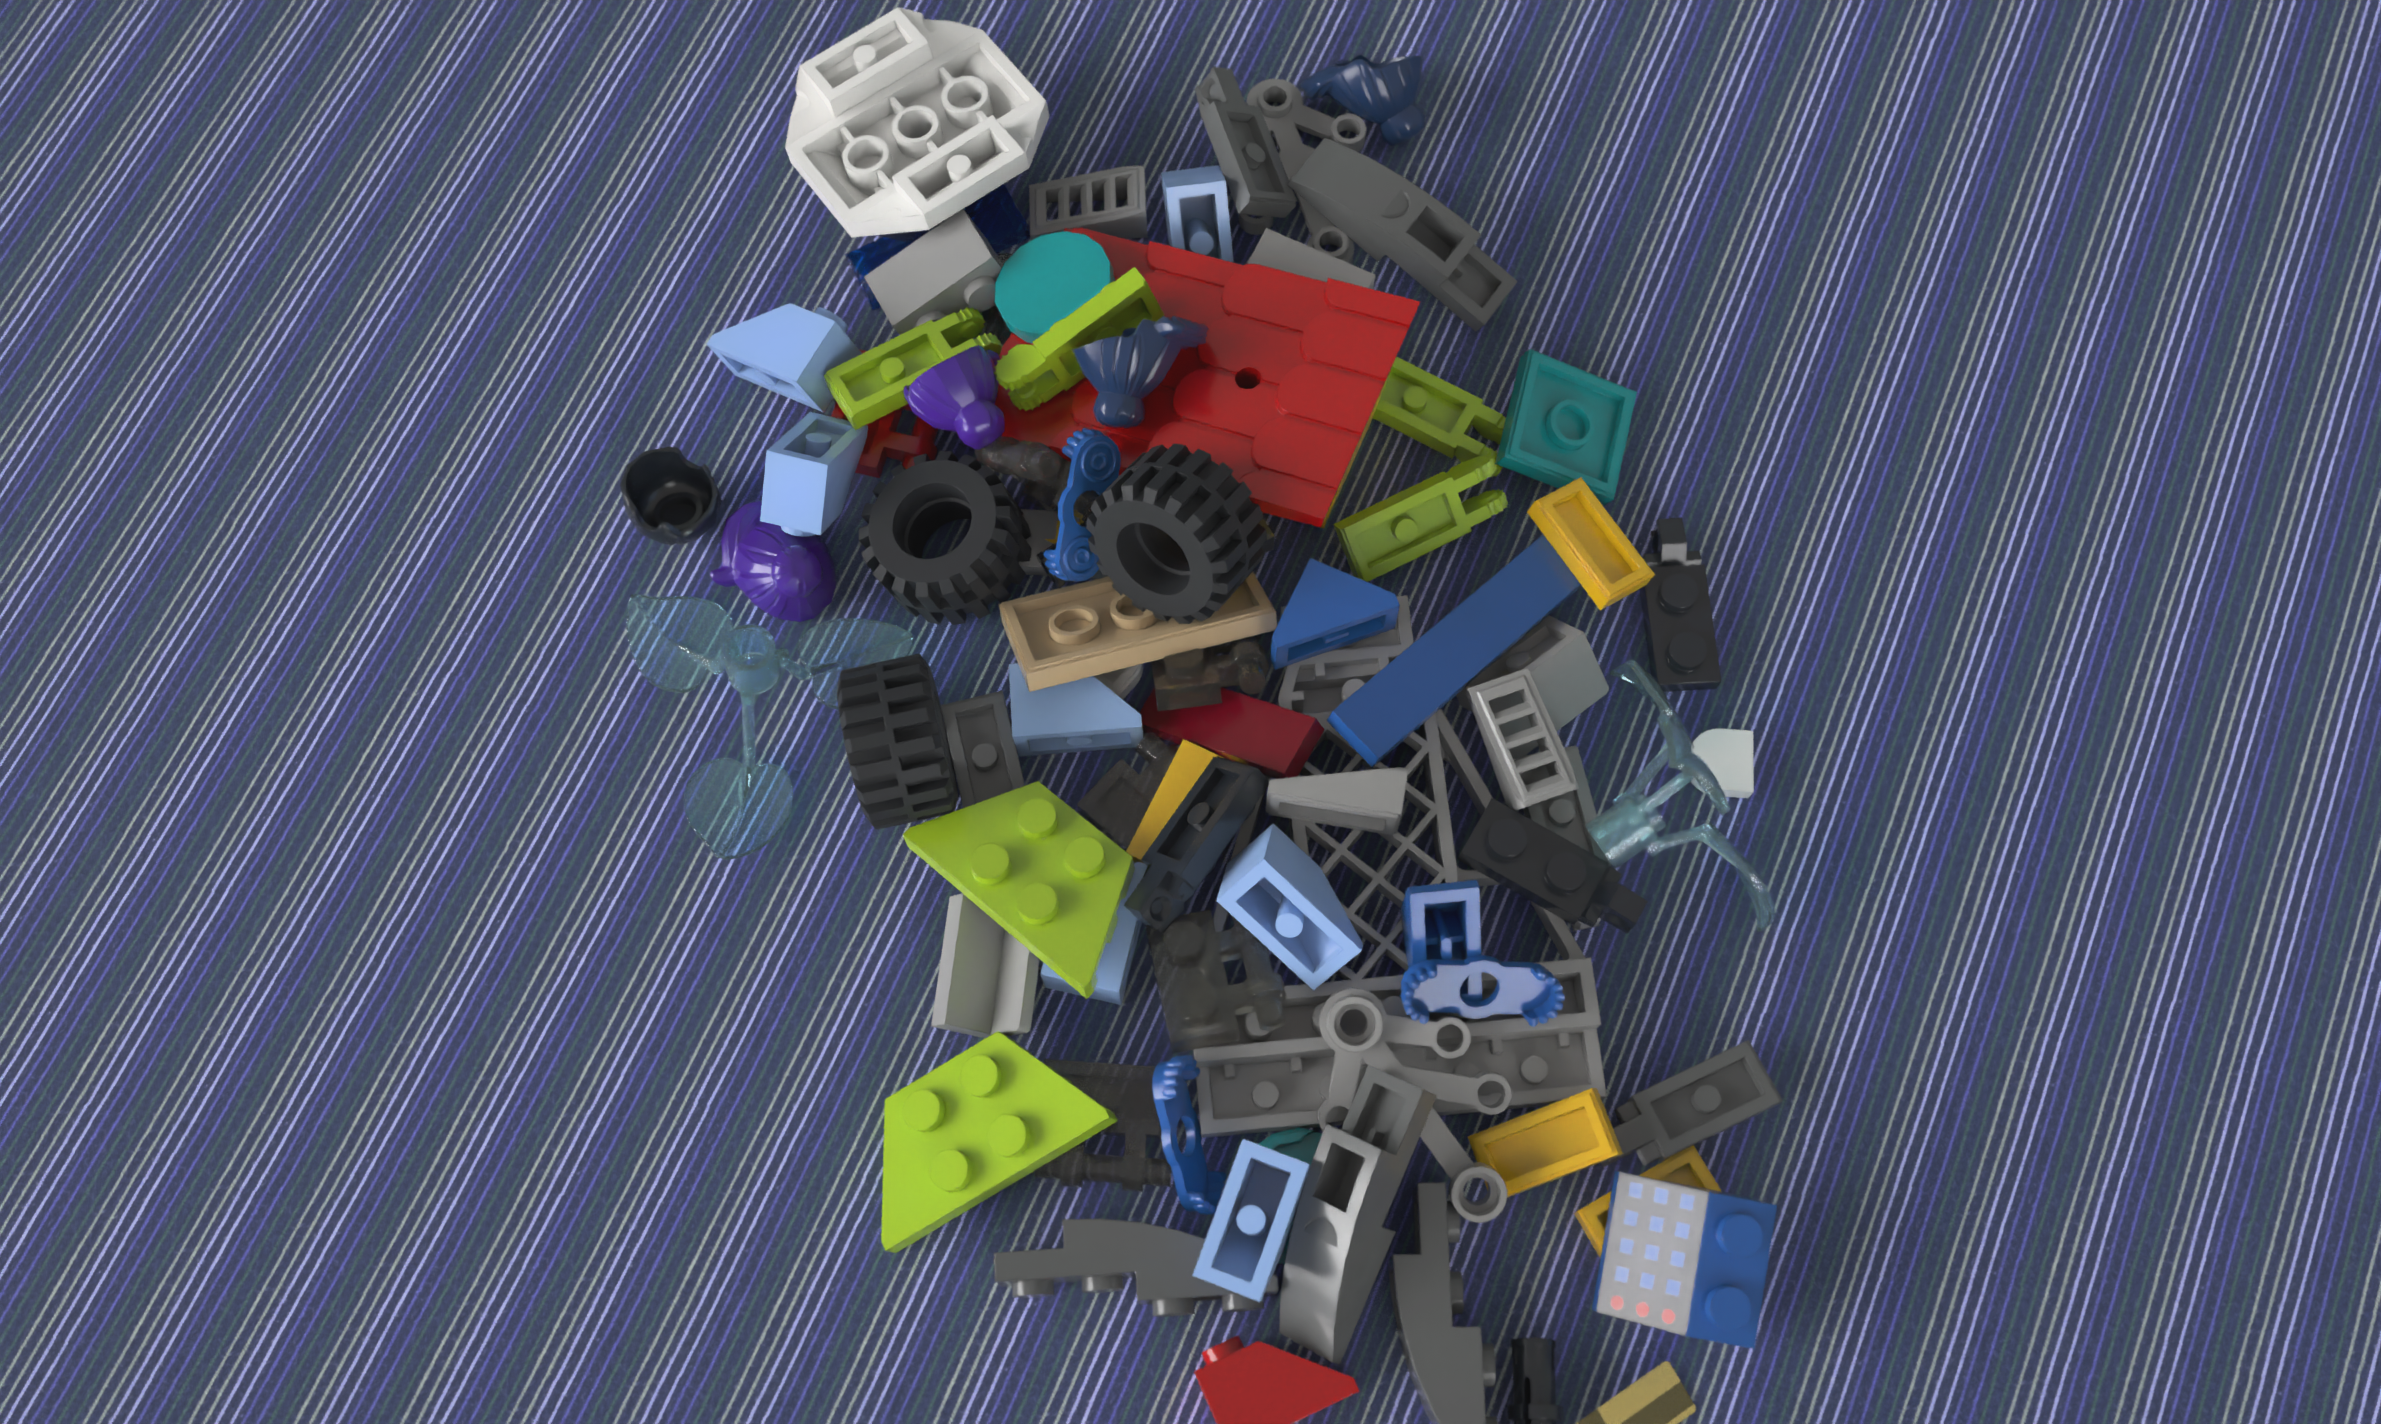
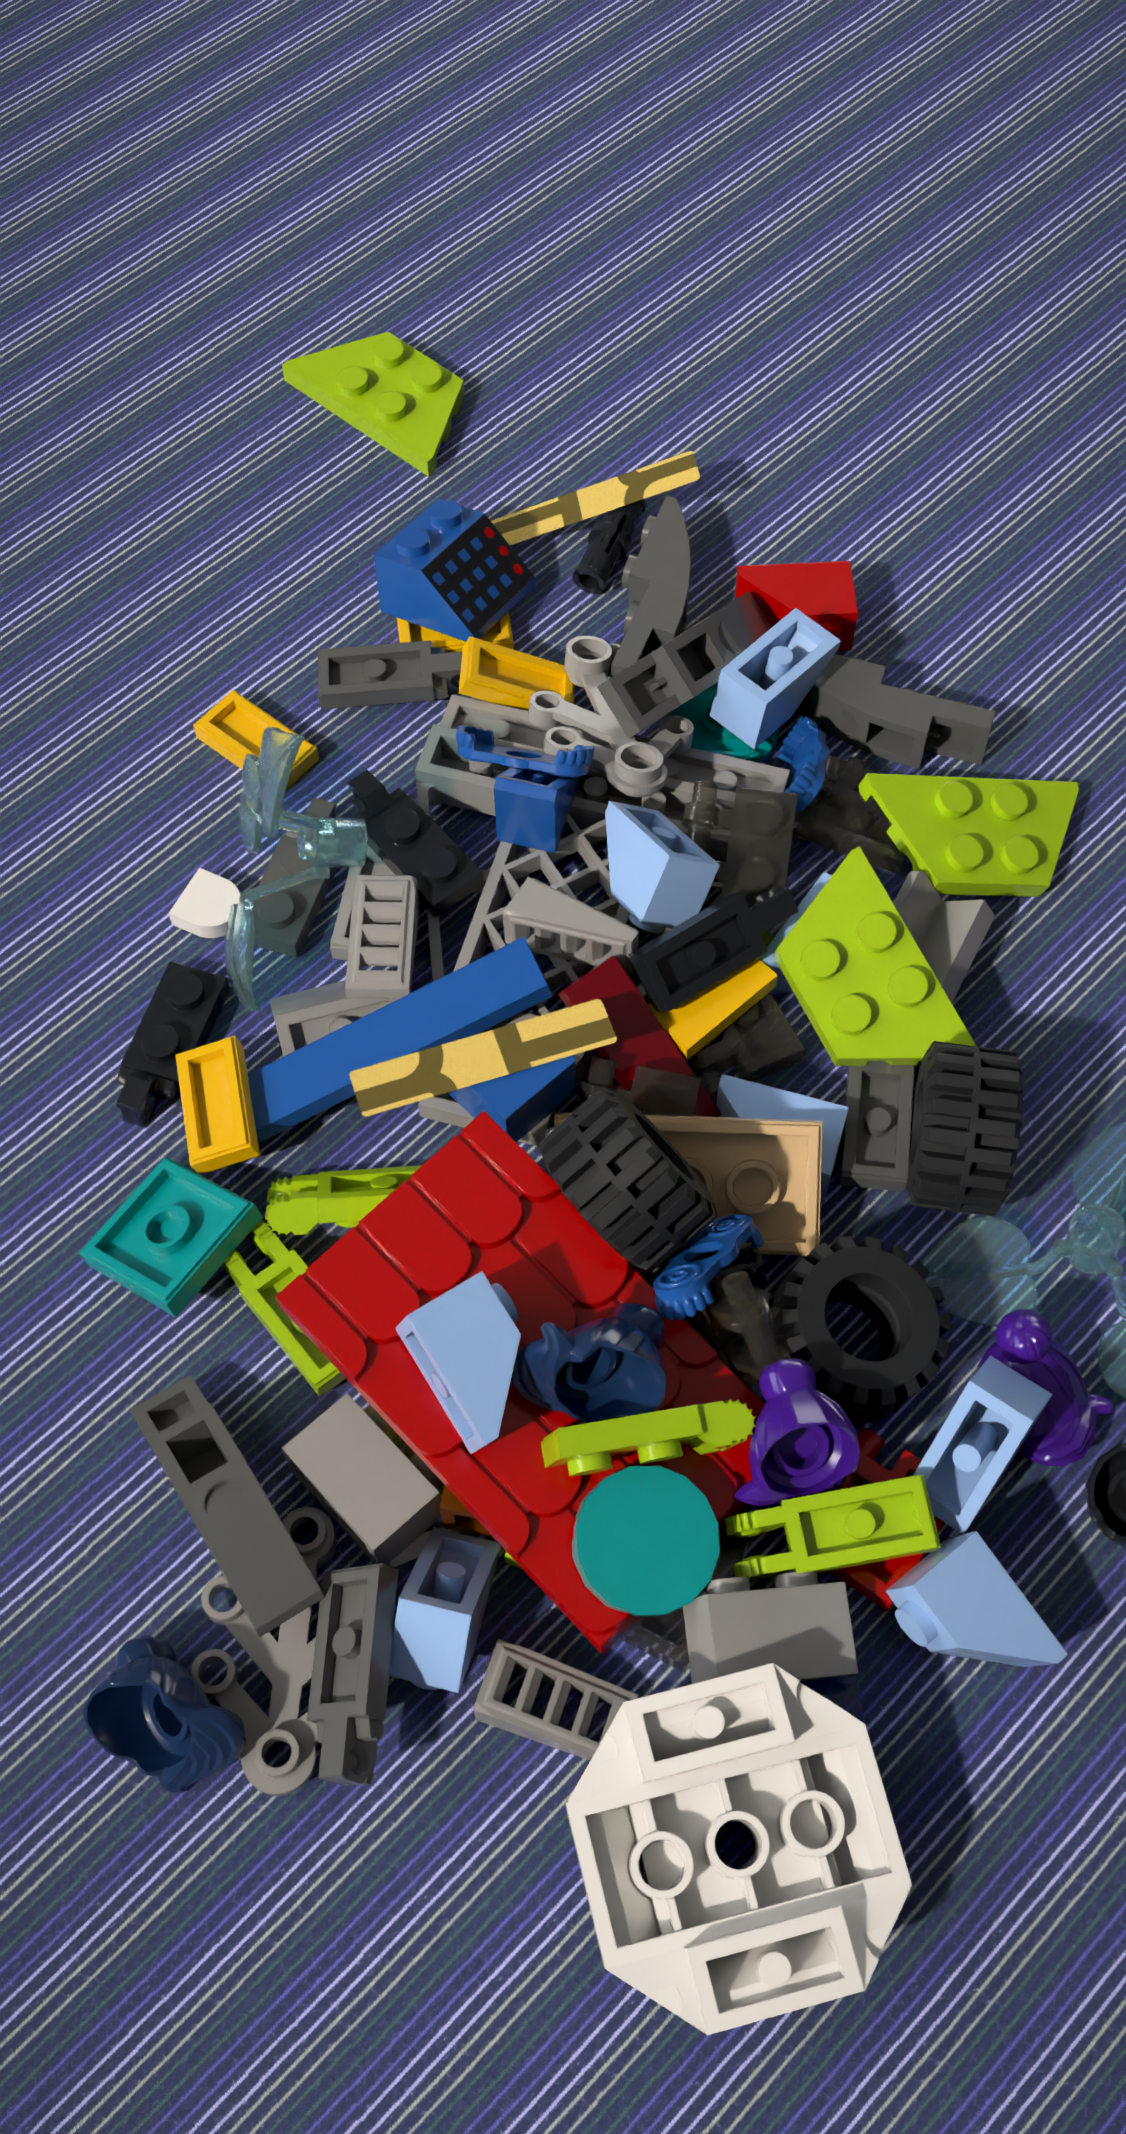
camera: 160 degrees left, 10 degrees down
none -> yellow tile [193,690,319,796]
none -> dark grey hinge [238,798,341,958]
none -> clear yellow sticker [349,999,617,1117]
none -> light blue slope [395,1271,521,1454]

